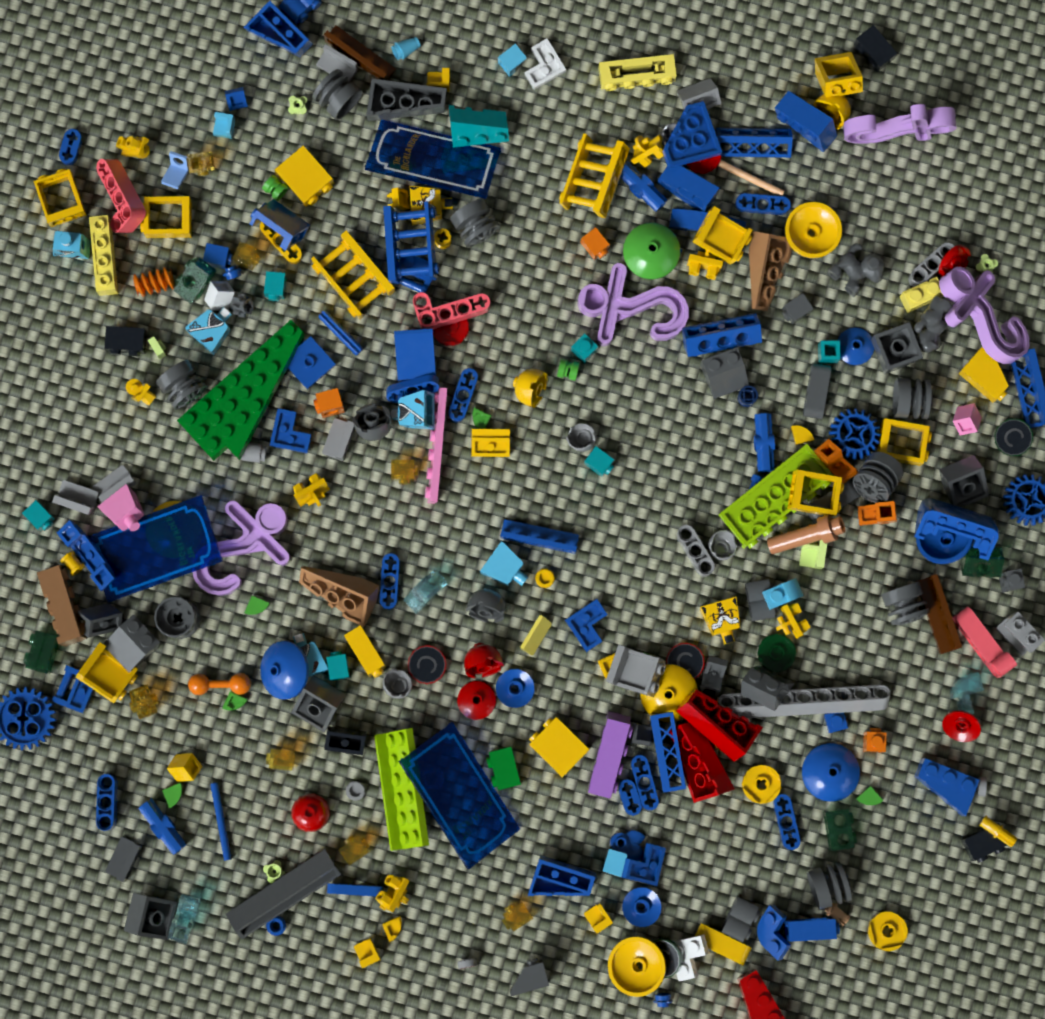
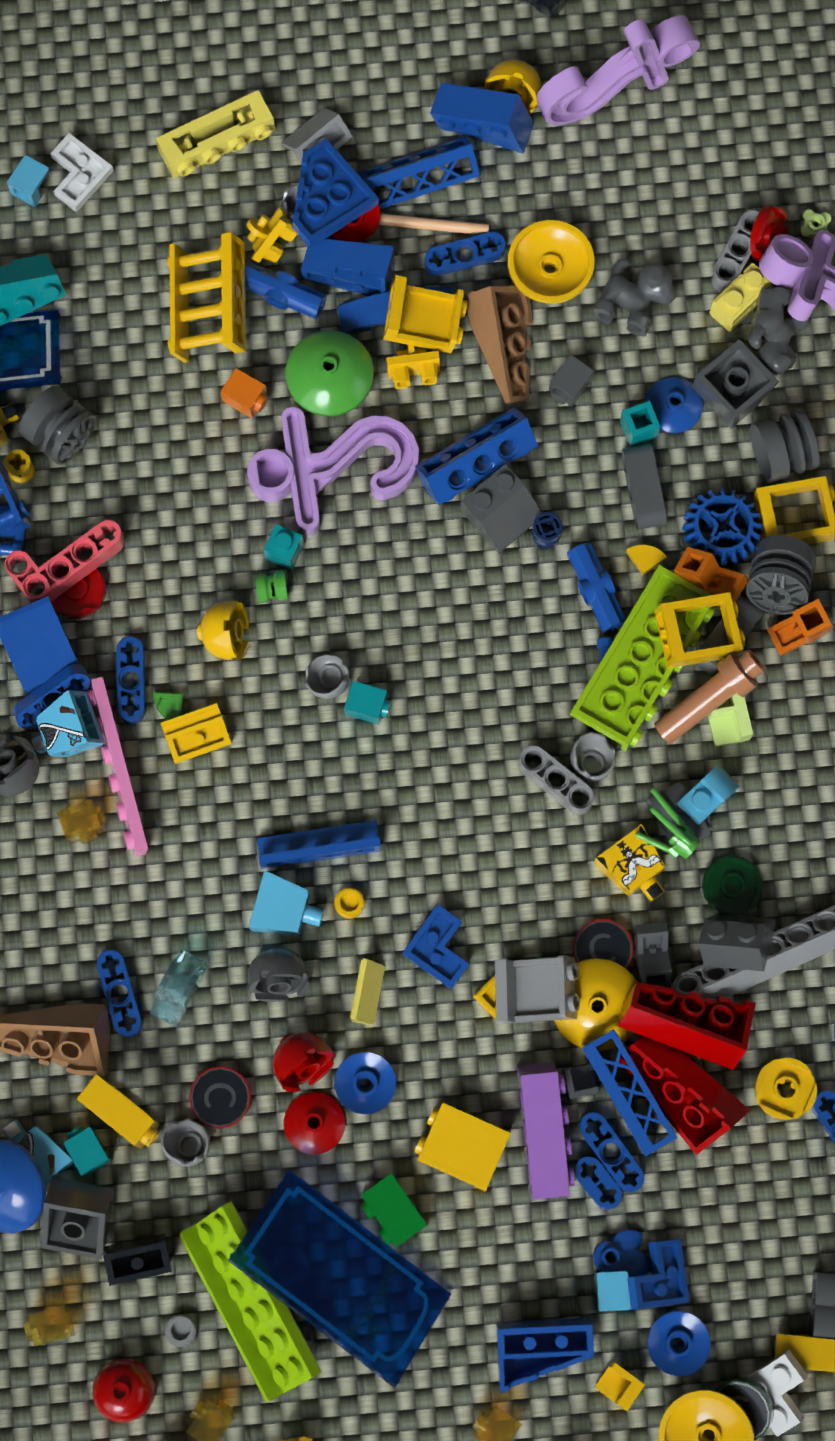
camera: 15 degrees left, 5 degrees down
yellow hips [776,603,811,639] -> none
yellow window [815,52,863,97] -> none
none -> bright green plant [635,788,701,859]

